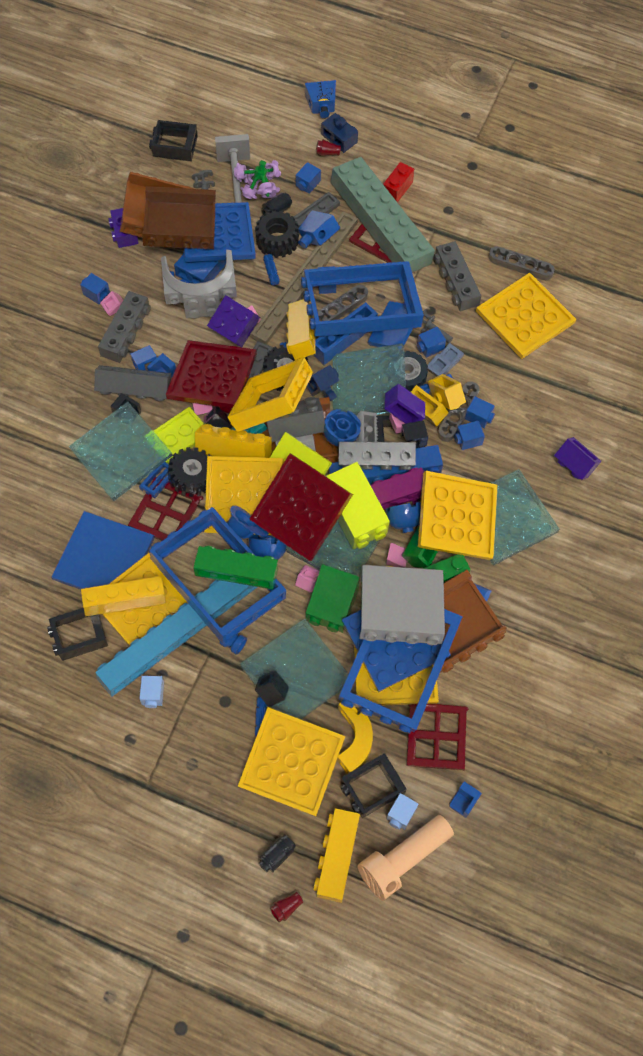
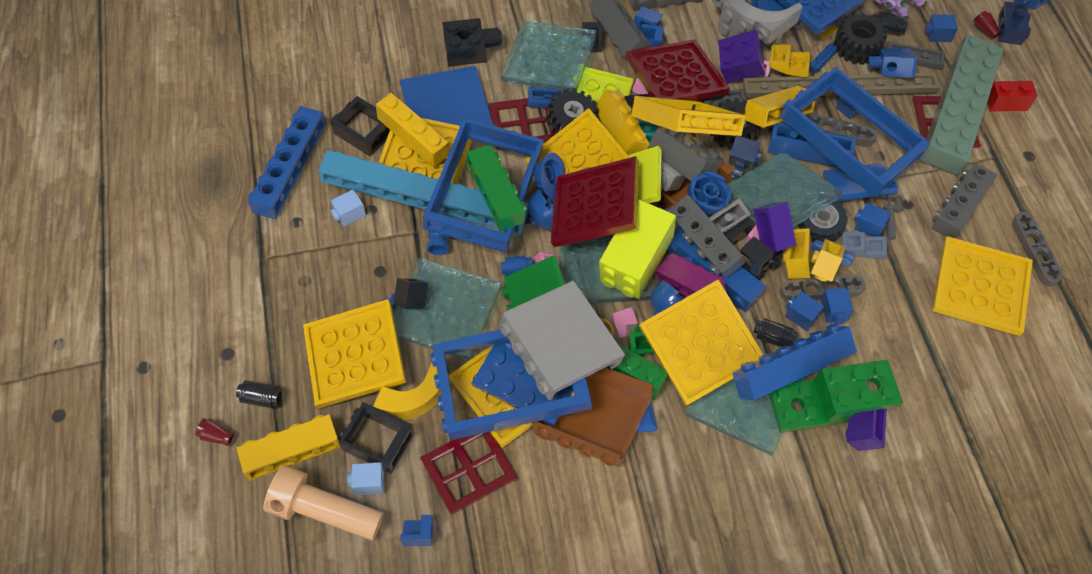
camera: 55 degrees right, 5 degrees down
none -> blue brick [248,106,326,220]
none -> black brick [442,18,502,67]
none -> blue brick [501,255,532,276]
none -> blue brick [732,323,857,400]
none -> black head [753,318,797,347]
none -> green bracket [768,359,903,433]
none -> yellow slope [769,45,810,77]

